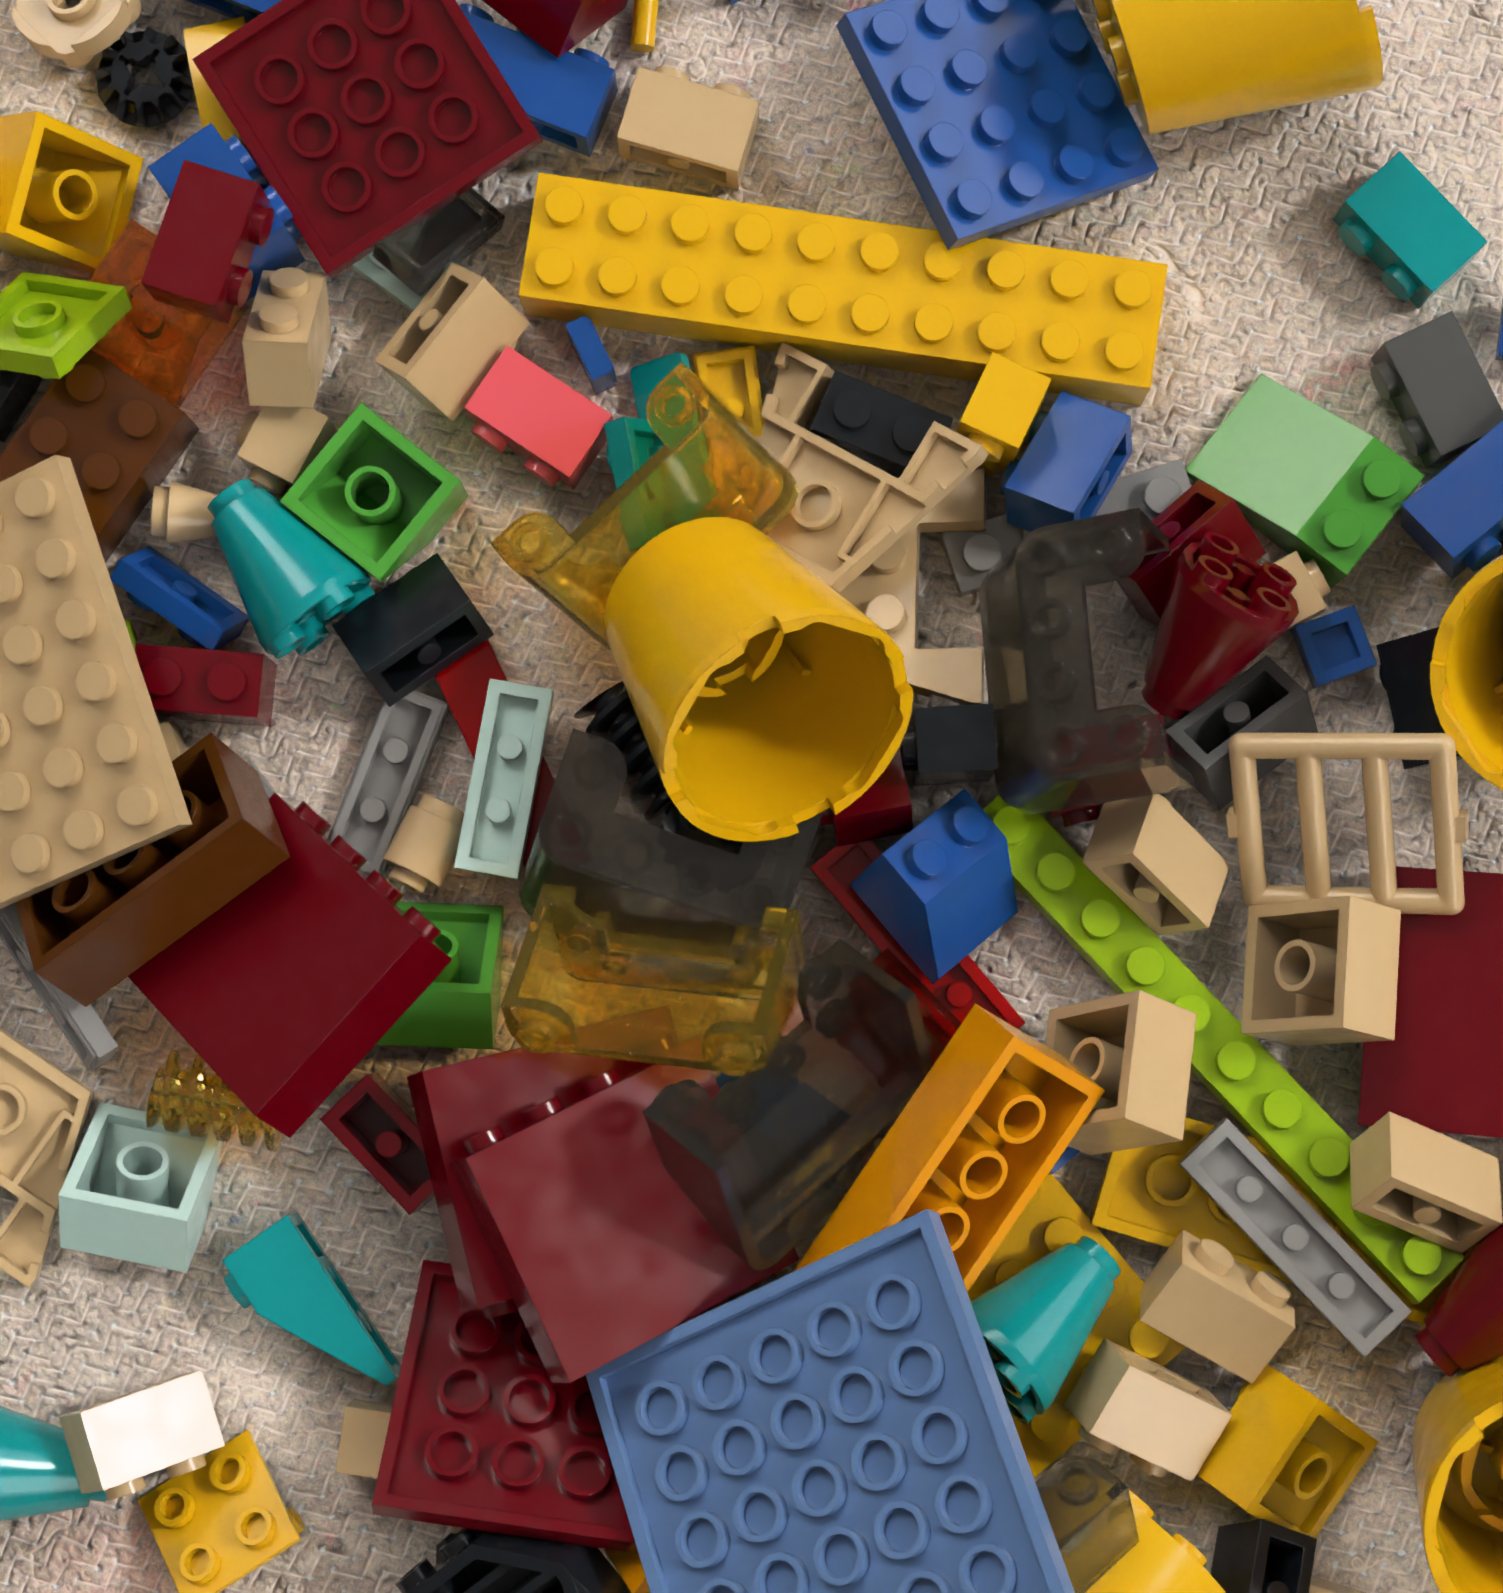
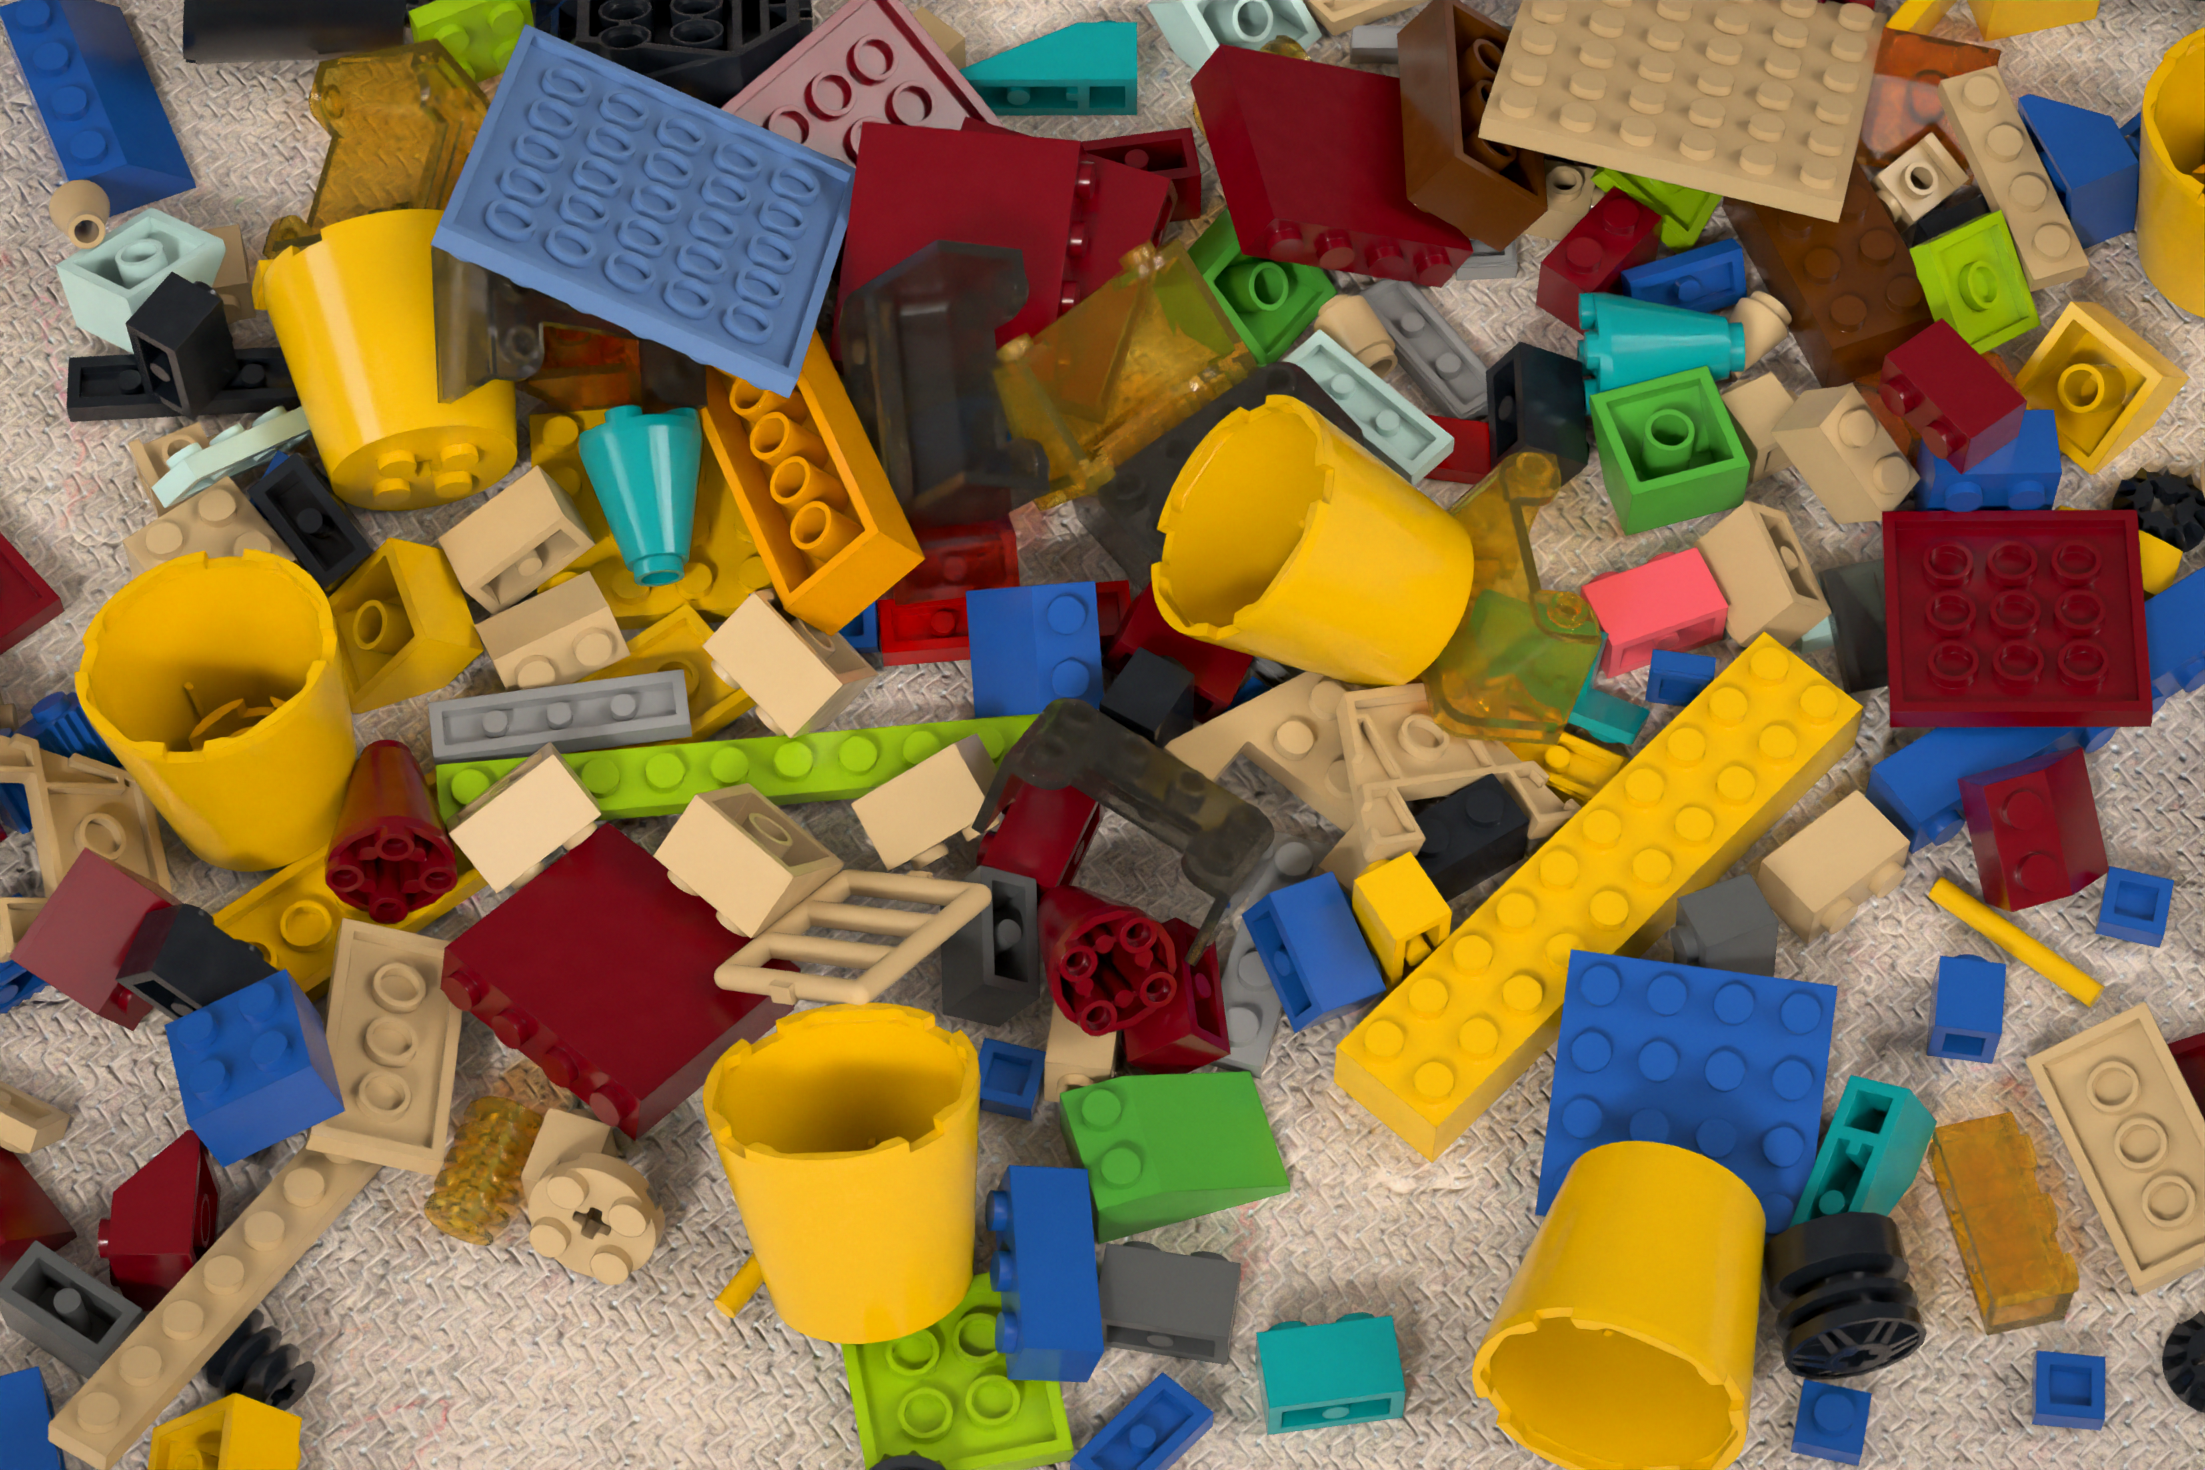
camera: 120 degrees right, 25 degrees down
none -> dark grey brick [1670,872,1779,977]

